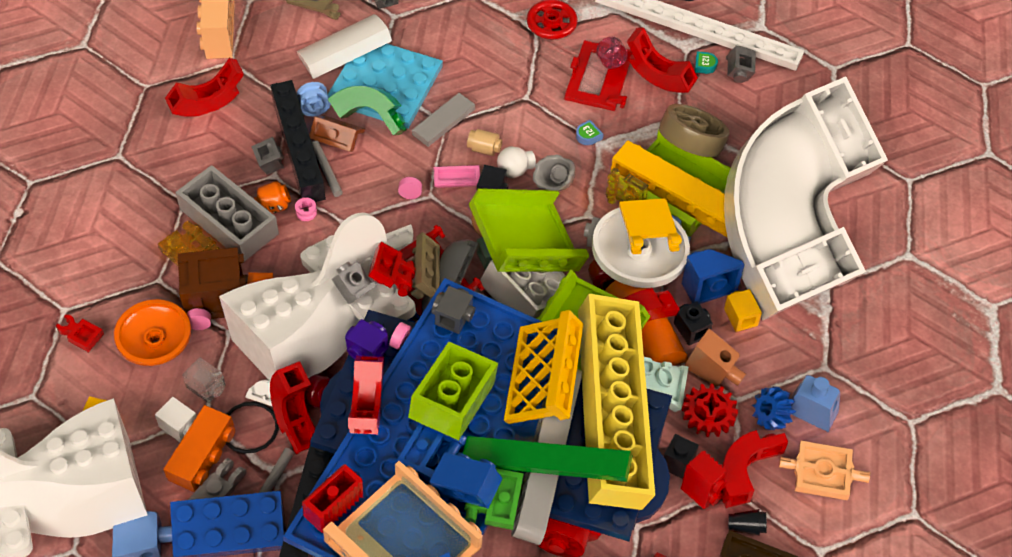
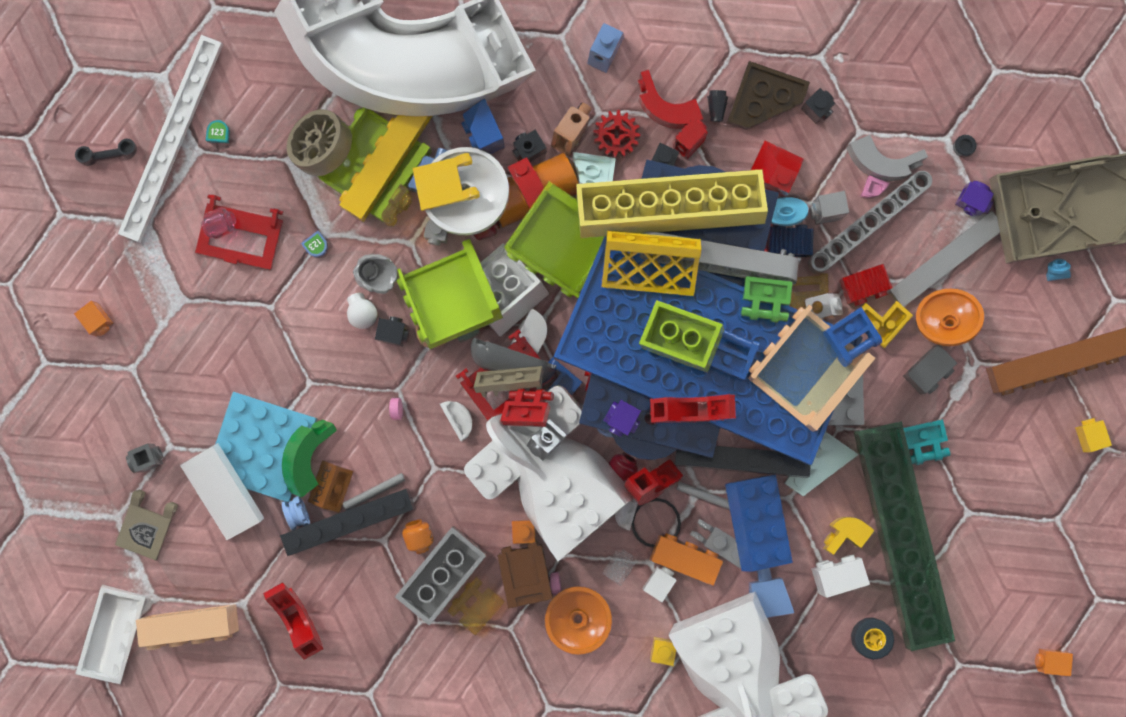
camera: 90 degrees left, 30 degrees up
red plate [56,314,104,353] -> none
flat silver brick [251,137,284,175] -> none
bright pink bush [295,198,317,221] -> none
red brick [301,464,363,533] -> none
bright pink tile [389,322,411,350] -> none
light grey tile [412,93,475,147] -> none
blue brick [429,452,503,509] -> none
dark grey brick [431,286,476,334] -> none
bright pink tile [433,165,480,188] -> none
green tile [463,436,633,482] -> none
tan brick [467,129,502,156] -> none
red plate [526,0,578,40] -> none
red arch [627,27,698,93] -> none
yellow brick [724,289,762,332] -> none
flat silver brick [726,45,756,83] -> none
blue gear [751,386,796,430] -> none
light nougat plate [779,441,870,500] -> none

